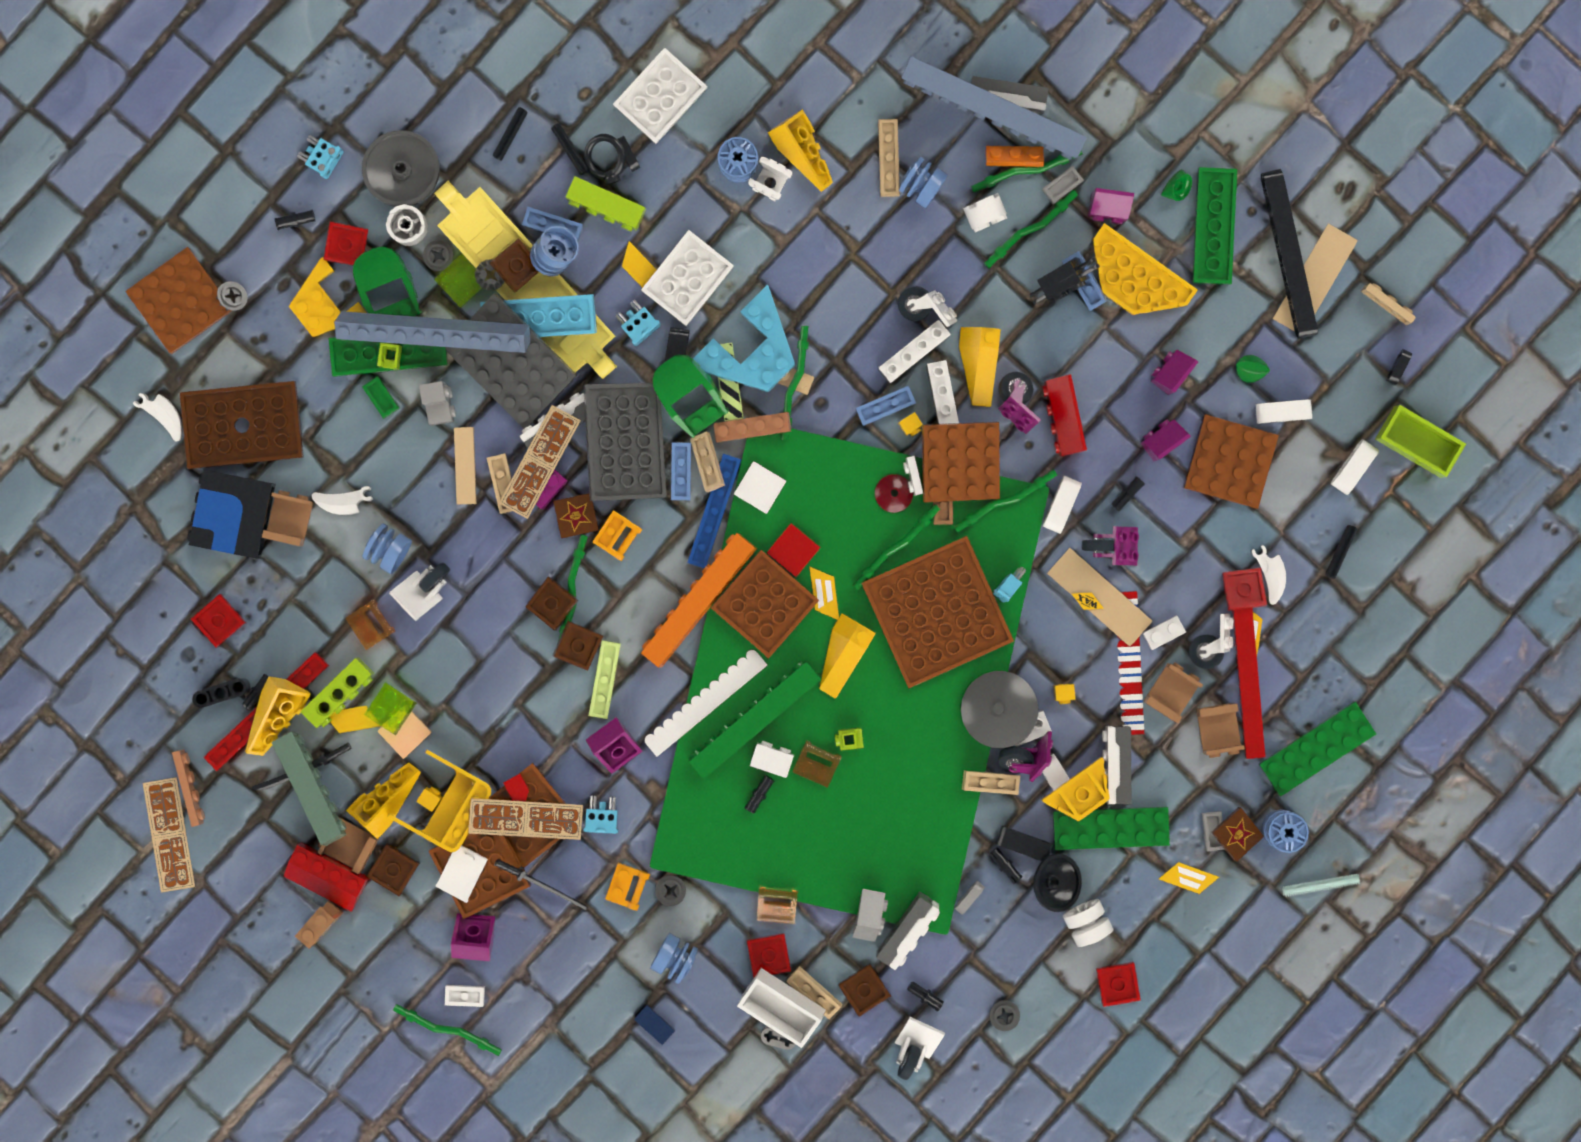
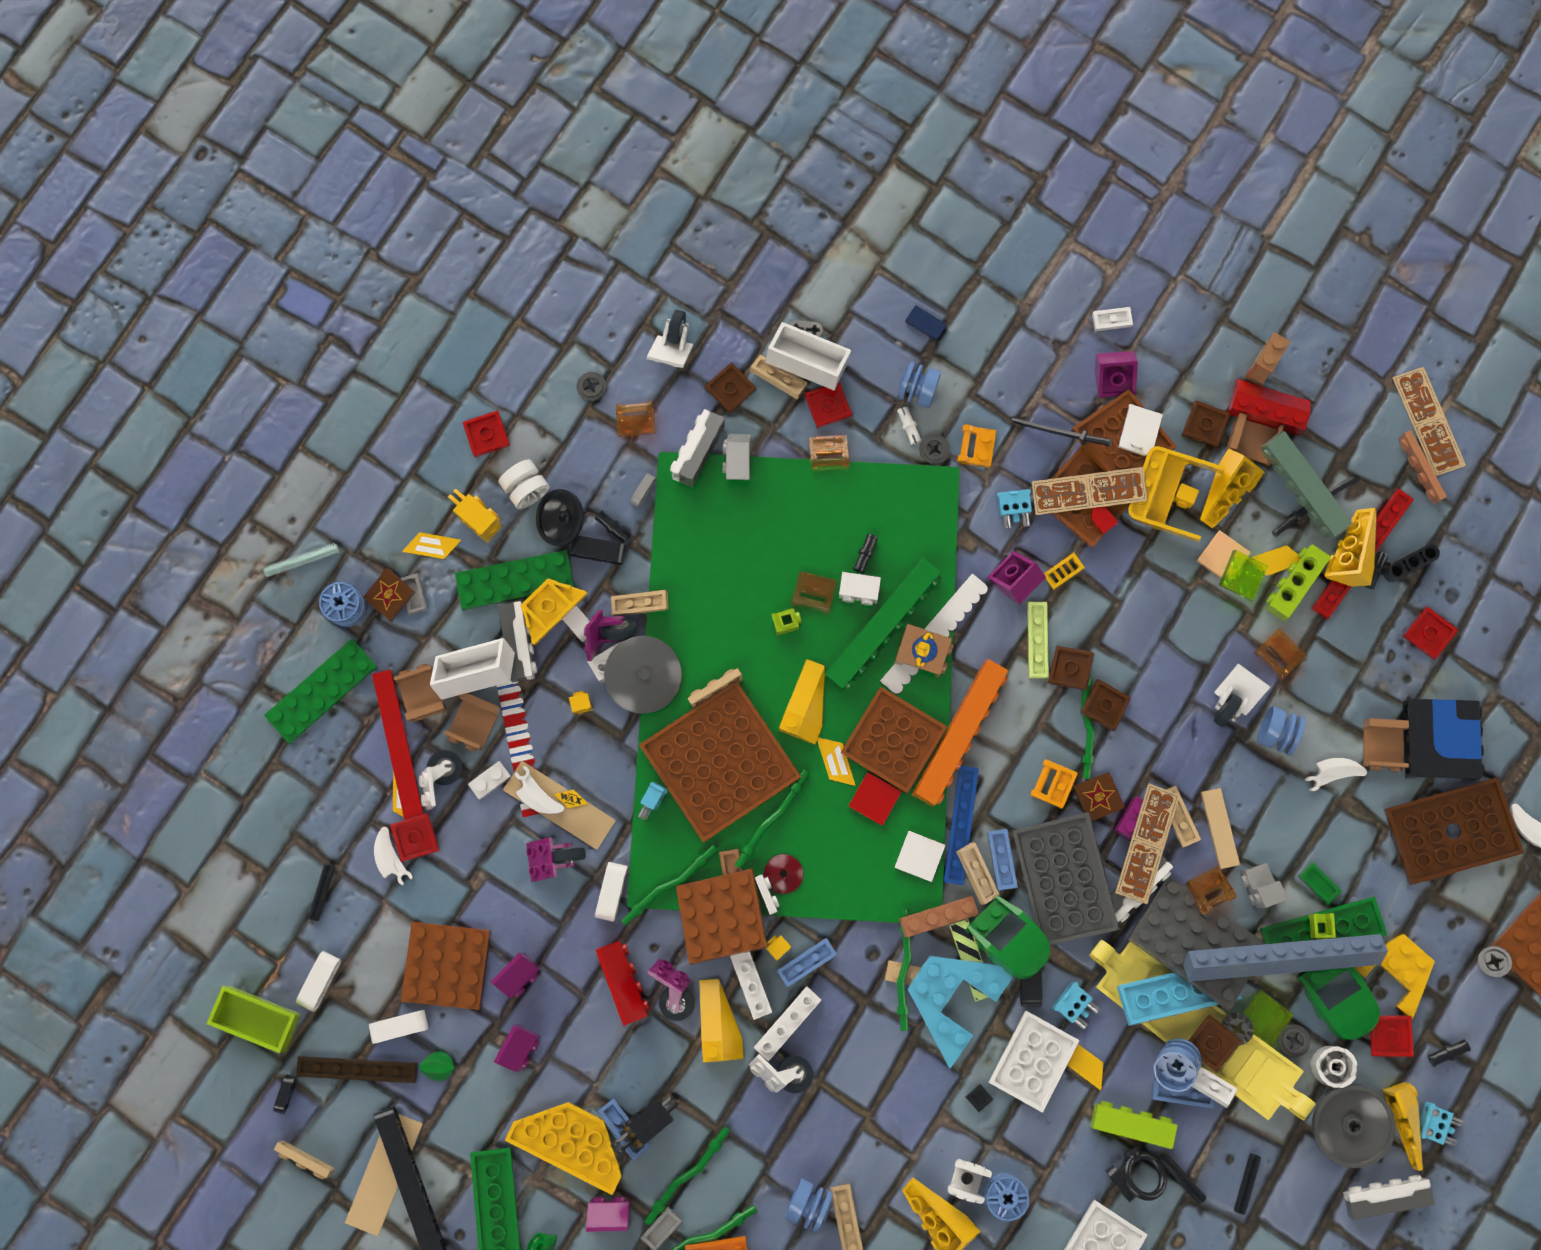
camera: 170 degrees right, 10 degrees down
green bar [393,1004,502,1056] -> none
black axle [907,982,944,1011] -> none
white brick [963,193,1007,232] -> none
black axle [1112,477,1145,511] -> none
none -> dark brown tile [296,1056,418,1083]
none -> white piece [430,638,515,700]
none -> yellow brick [448,489,502,544]
none -> white piece [515,766,564,814]
none -> clear orange plate [616,401,656,437]
none -> tan plate [688,668,743,709]
none -> medium nougat panel [894,624,953,677]
none -> white pin [897,406,922,446]
none -> black plate [965,1083,994,1113]
none -> yellow slope [1044,553,1085,590]
none -> clear orange plate [1186,866,1236,914]
none -> white plate [1192,1067,1237,1108]
none -> piece [1343,1175,1435,1220]
none -> yellow wedge [1382,1082,1423,1171]

